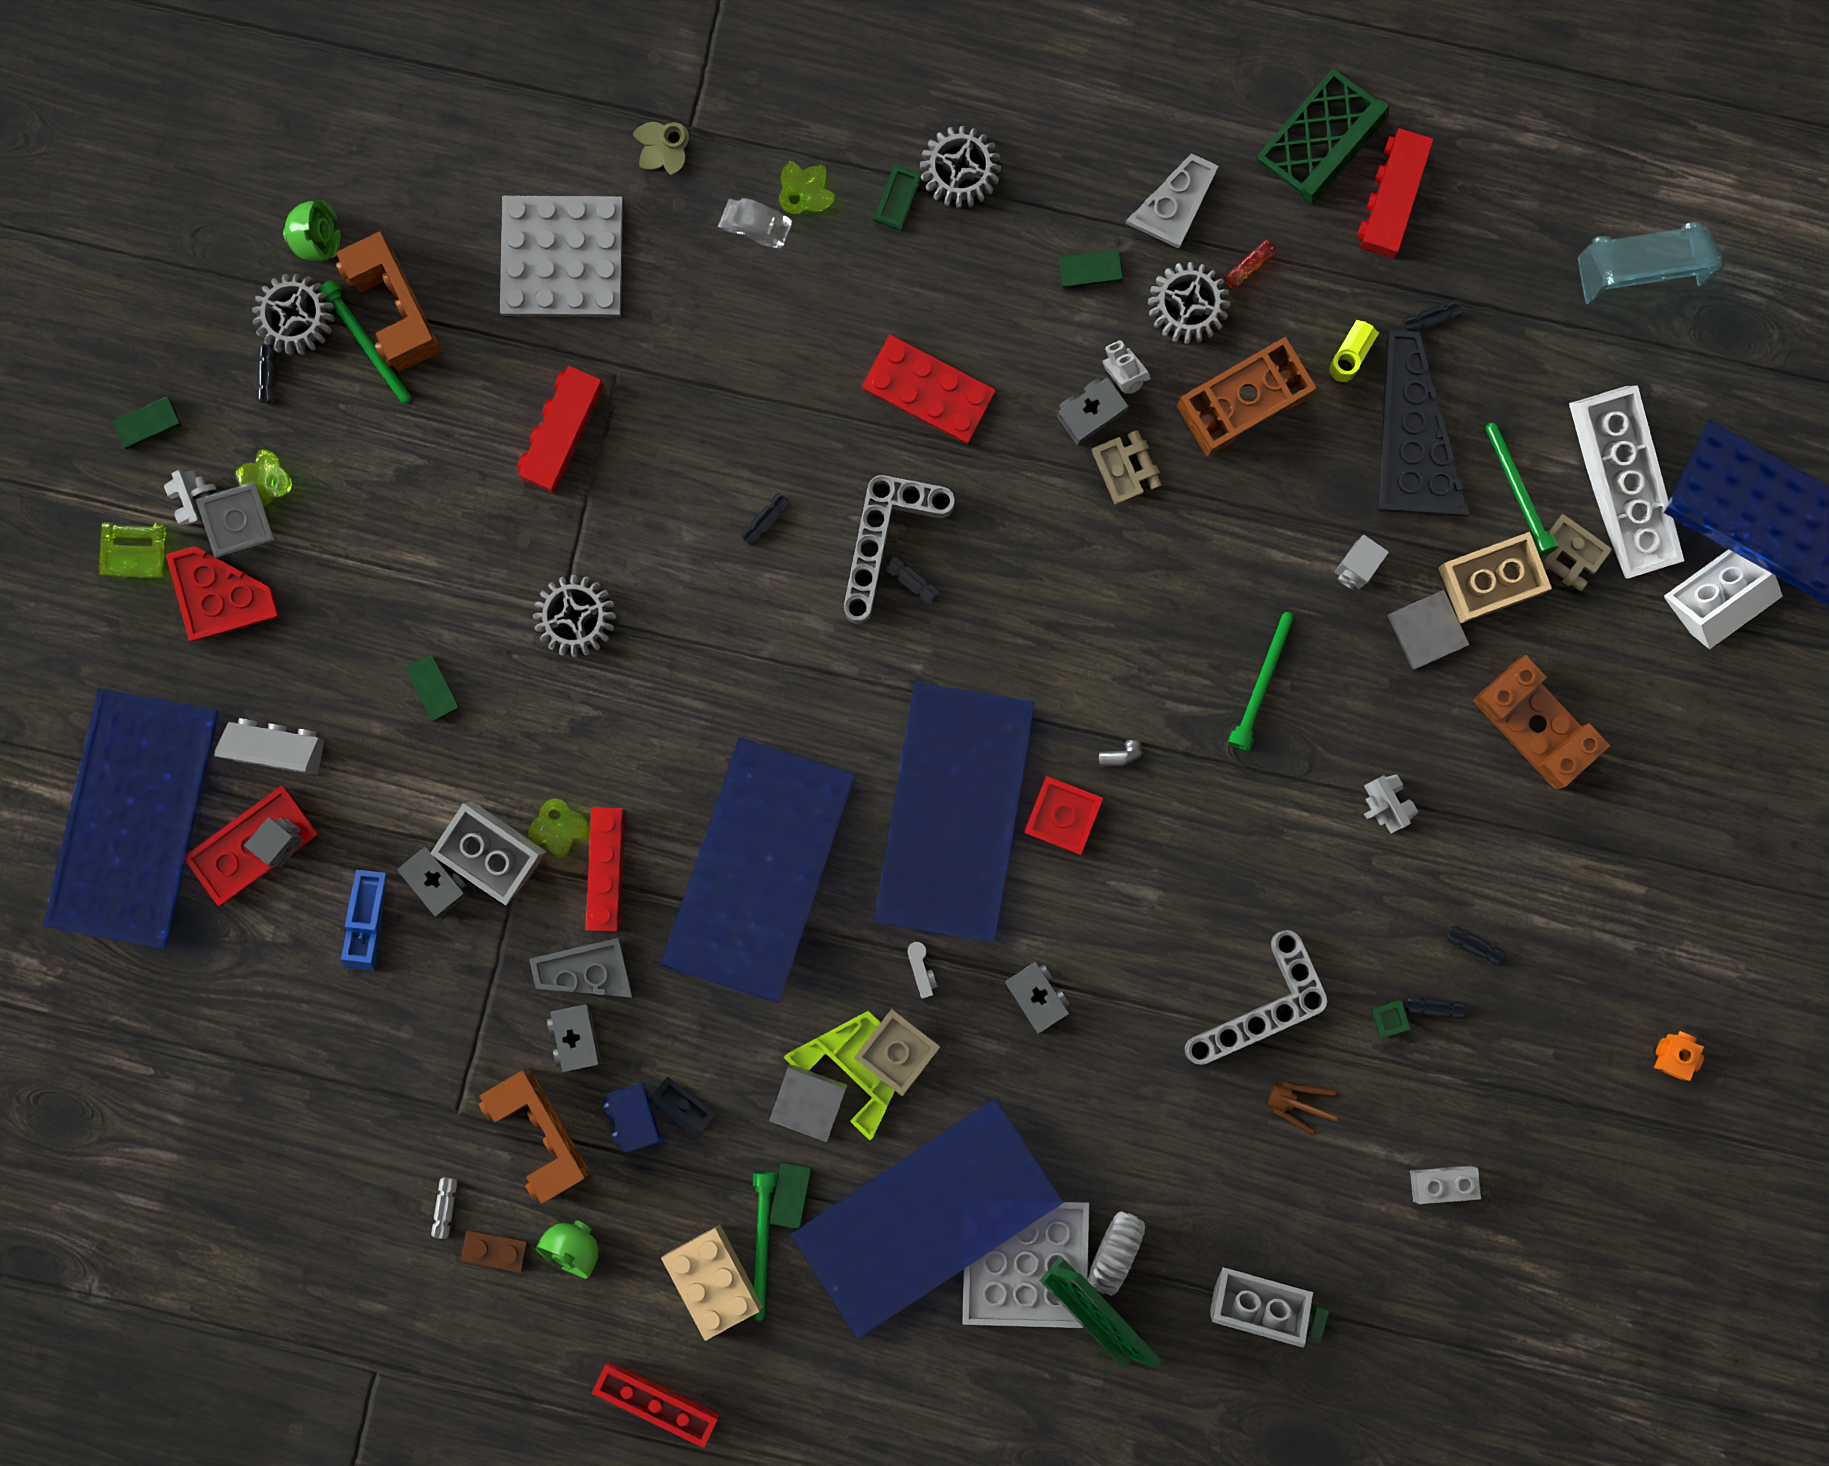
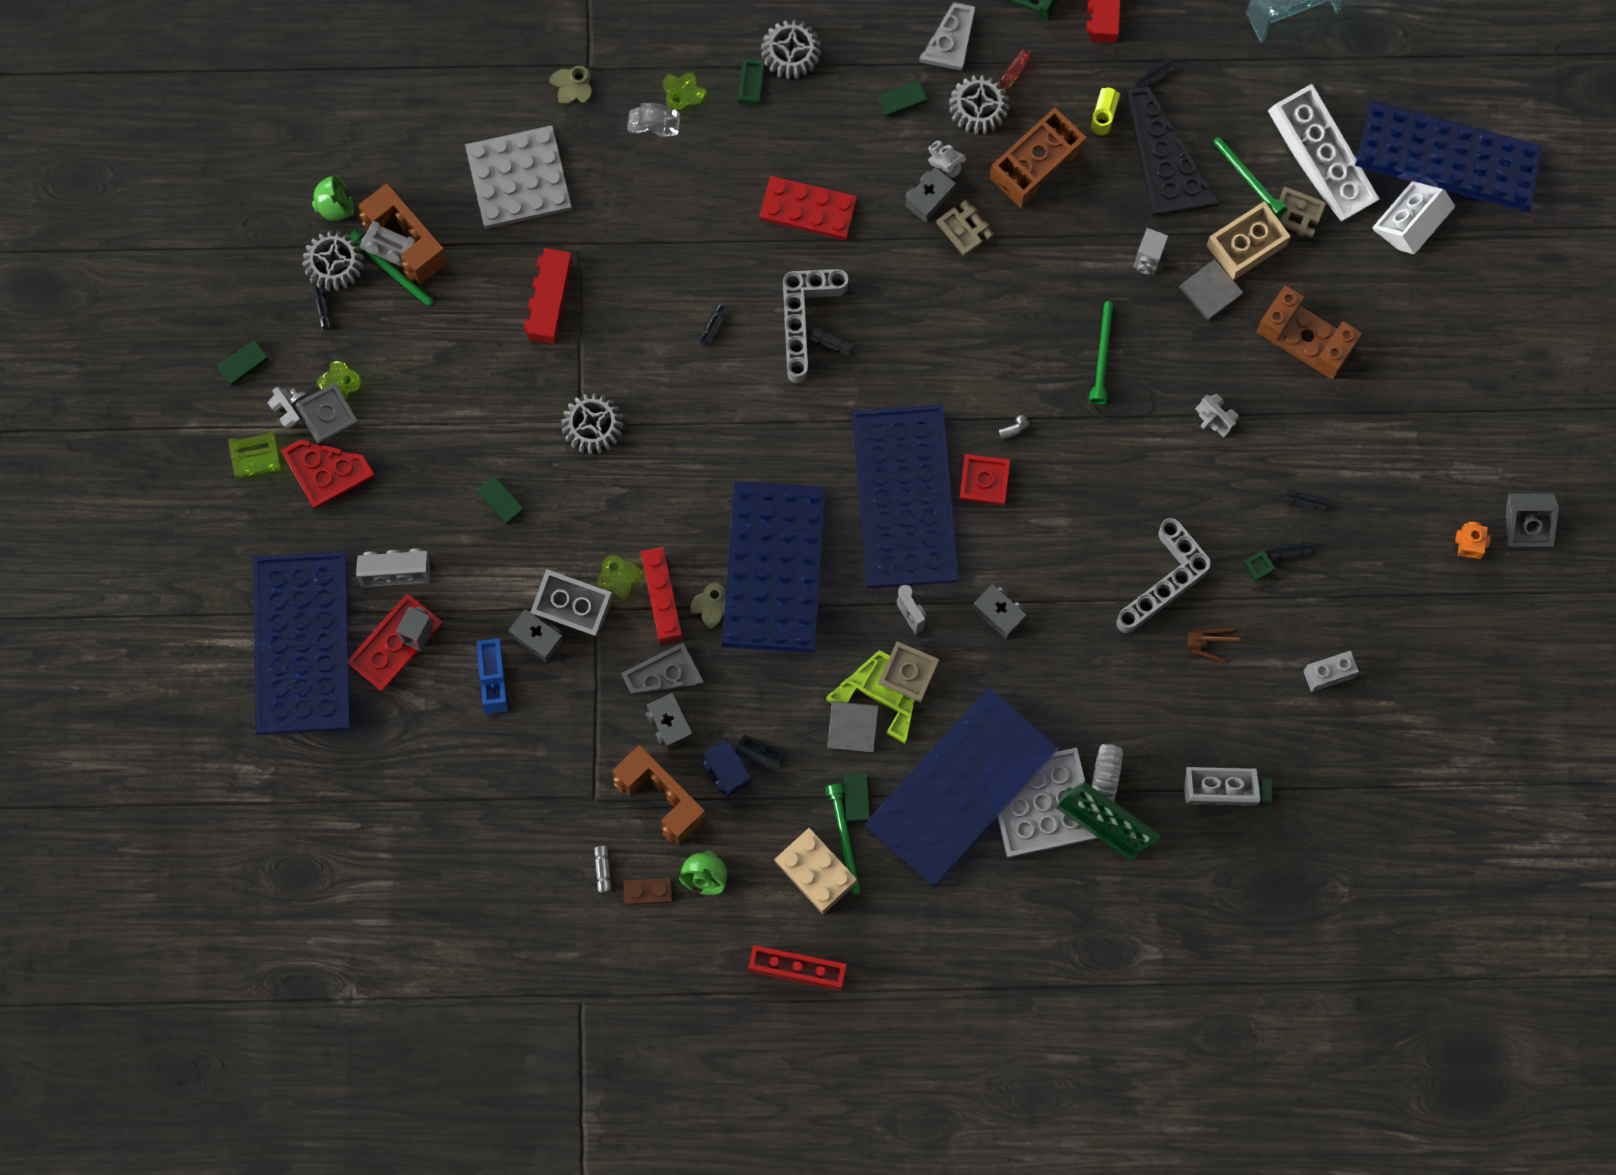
camera: 20 degrees left, 10 degrees down
none -> light grey plate [359,221,415,266]
none -> olive plate [691,583,736,629]
none -> dark grey slope [1506,493,1559,547]

